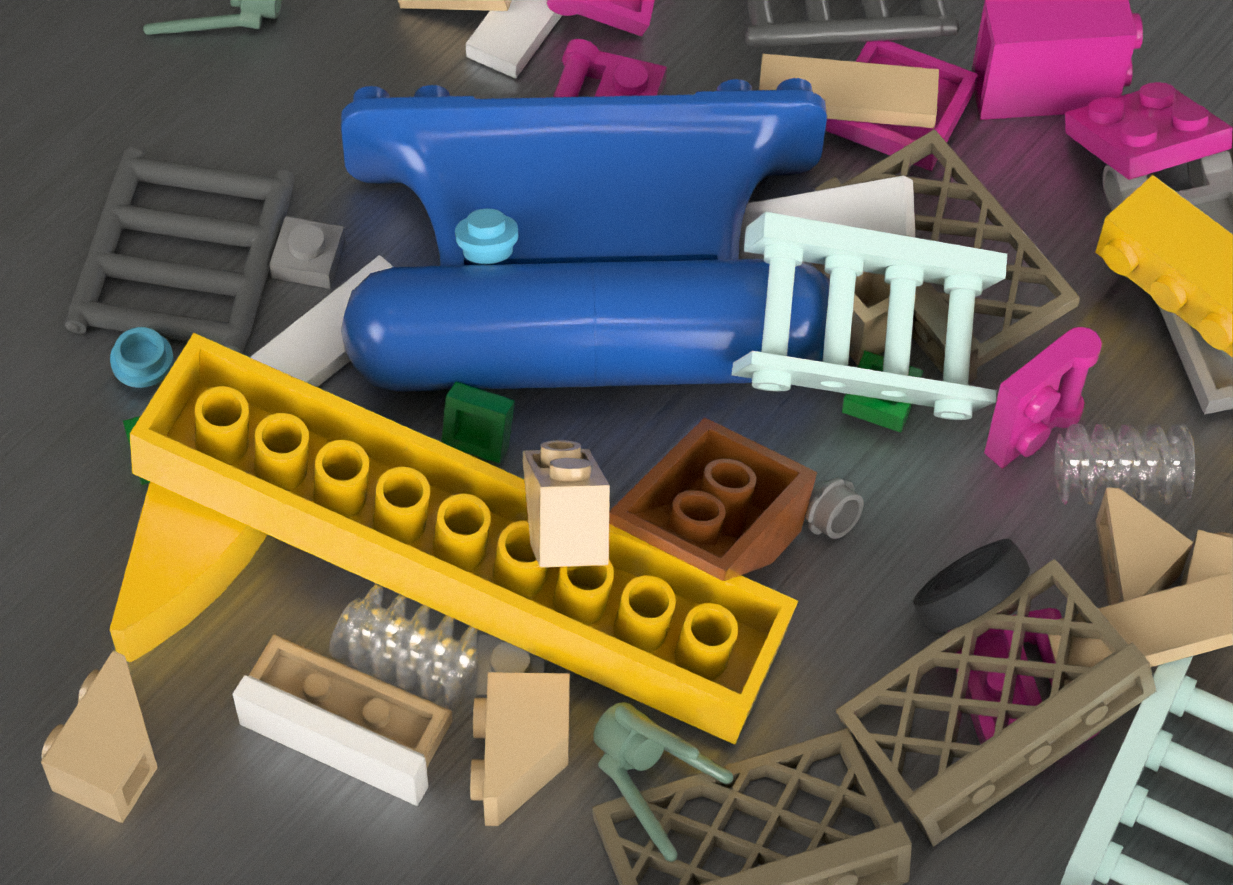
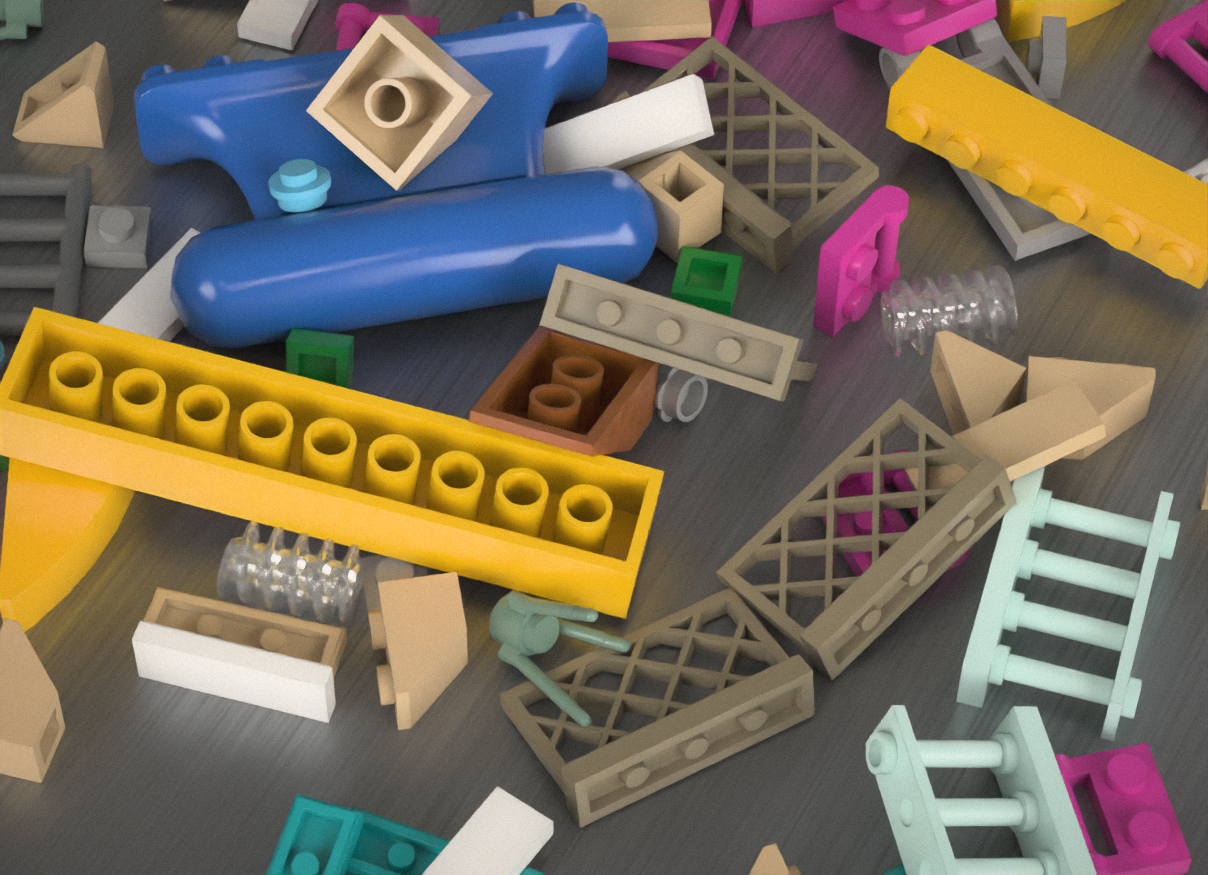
camera: 10 degrees left, 5 degrees down
slope [523,440,610,567] -> none
light aqua fence [732,212,1007,420] -> none
black tyre [913,539,1030,633] -> none
none -> tan slope [12,41,115,148]
none -> tan slope [306,15,493,191]
none -> fence [539,264,818,401]

